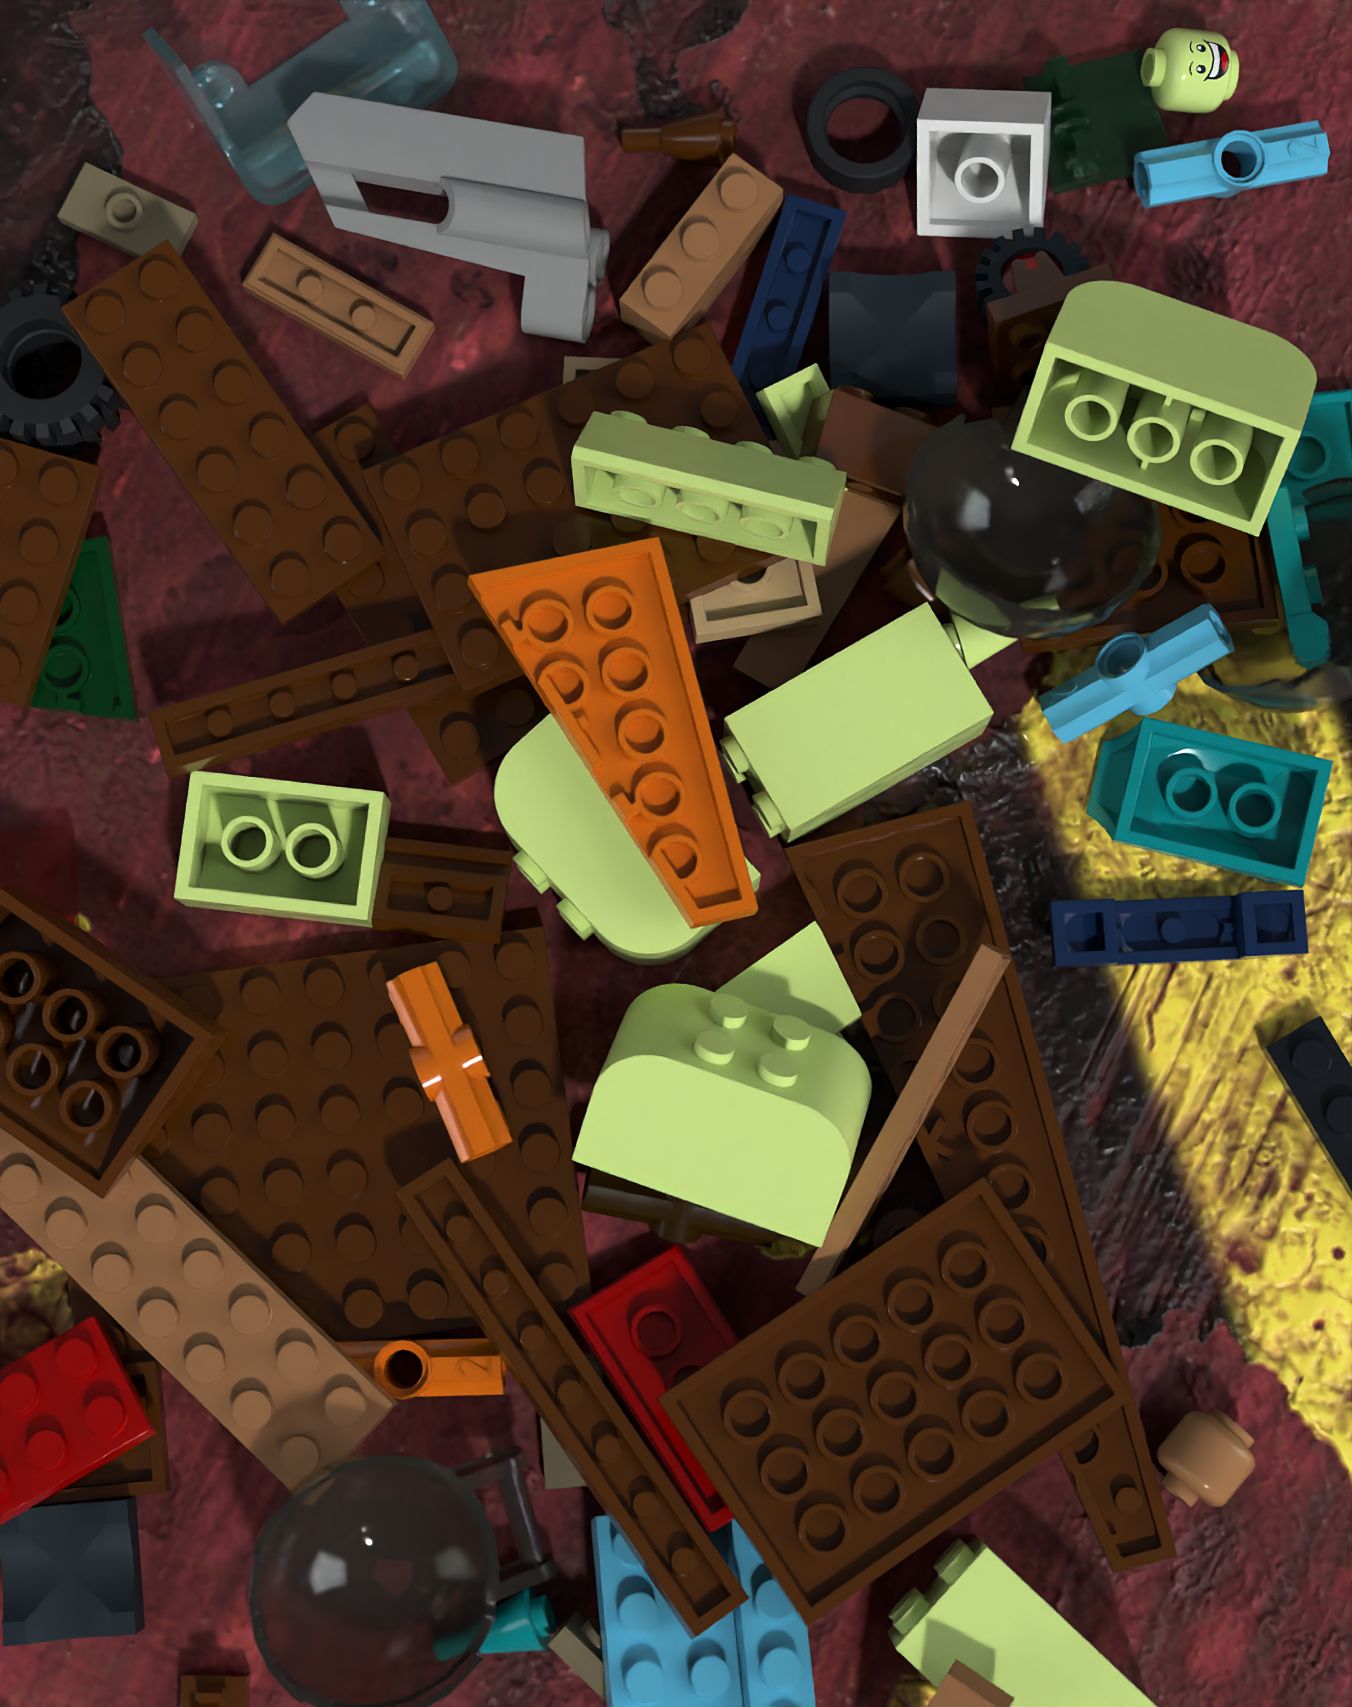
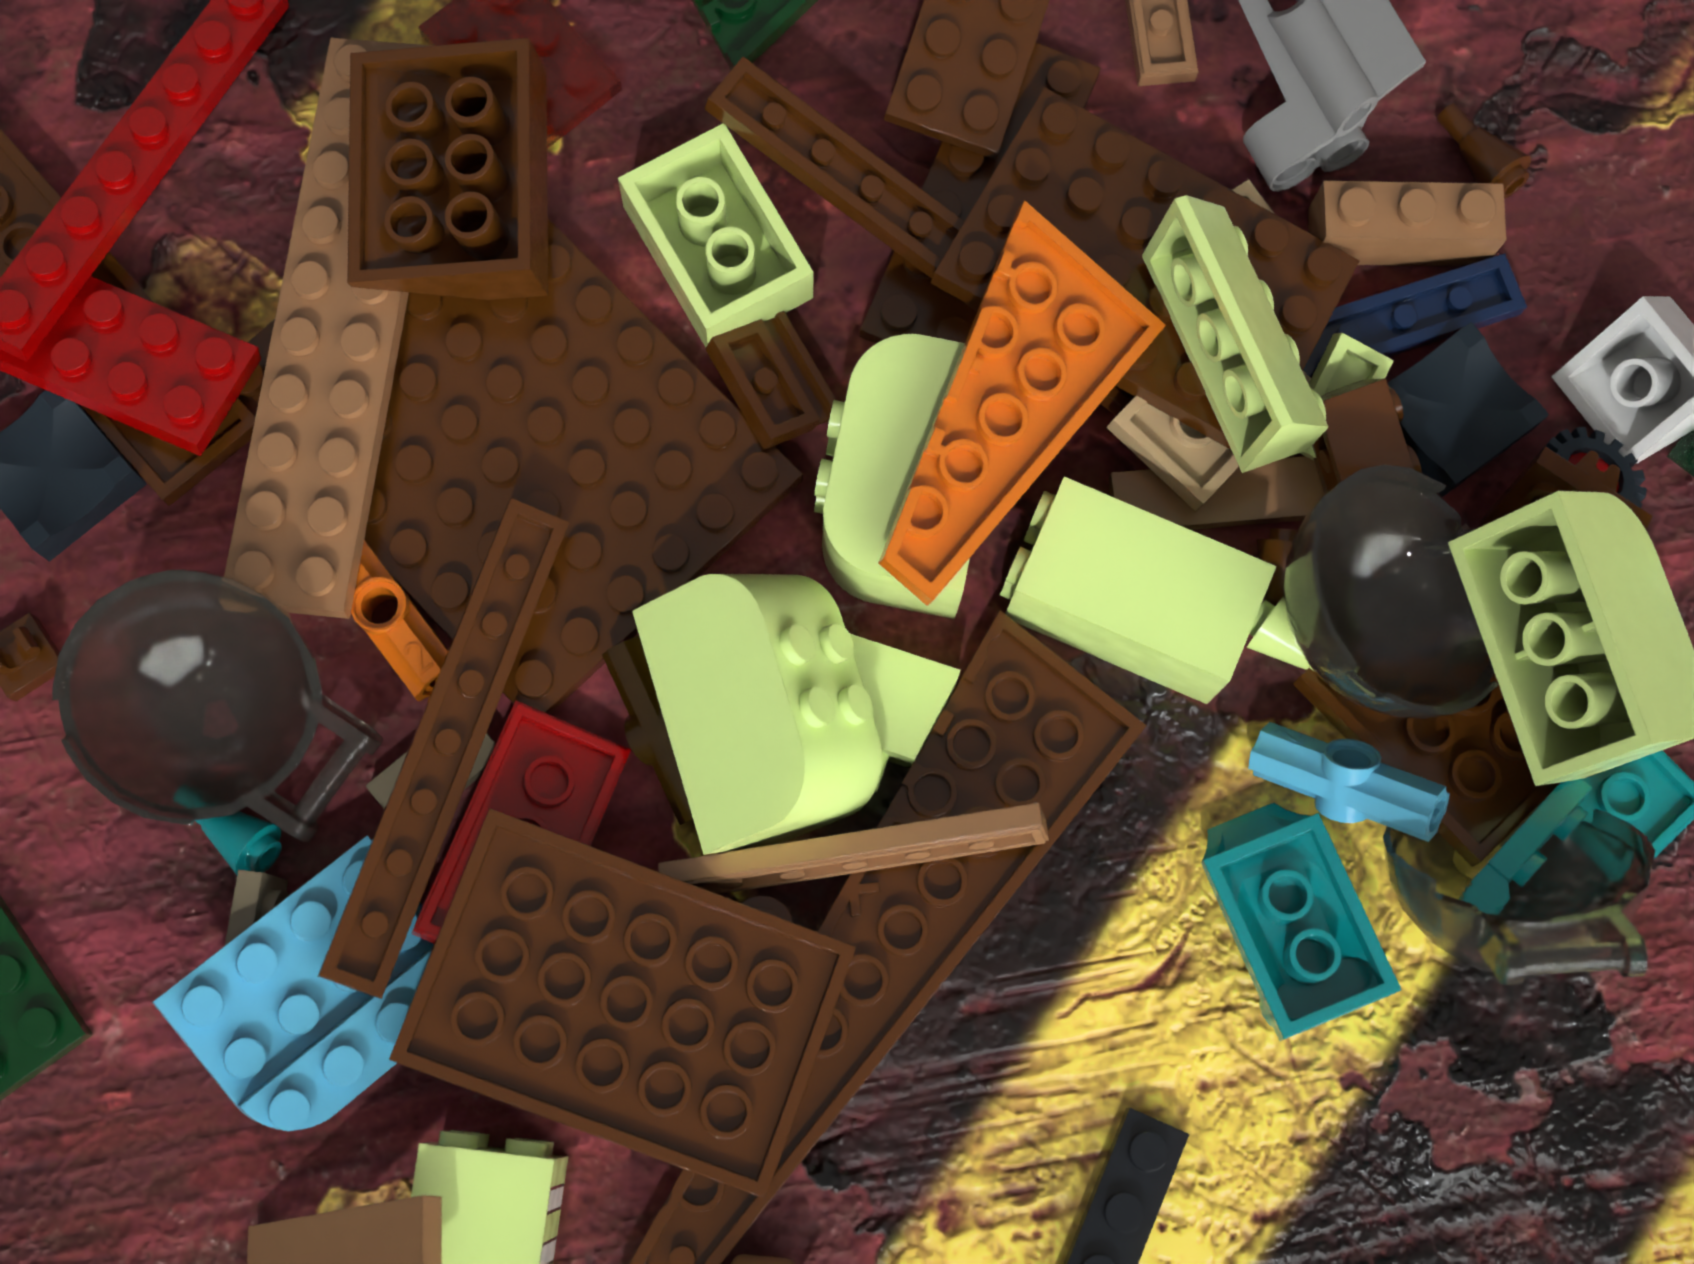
camera: 45 degrees right, 5 degrees down
orange piece [385,961,514,1164] -> none
black tyre [805,66,921,194] -> none
dark blue slope [1048,890,1309,967] -> none

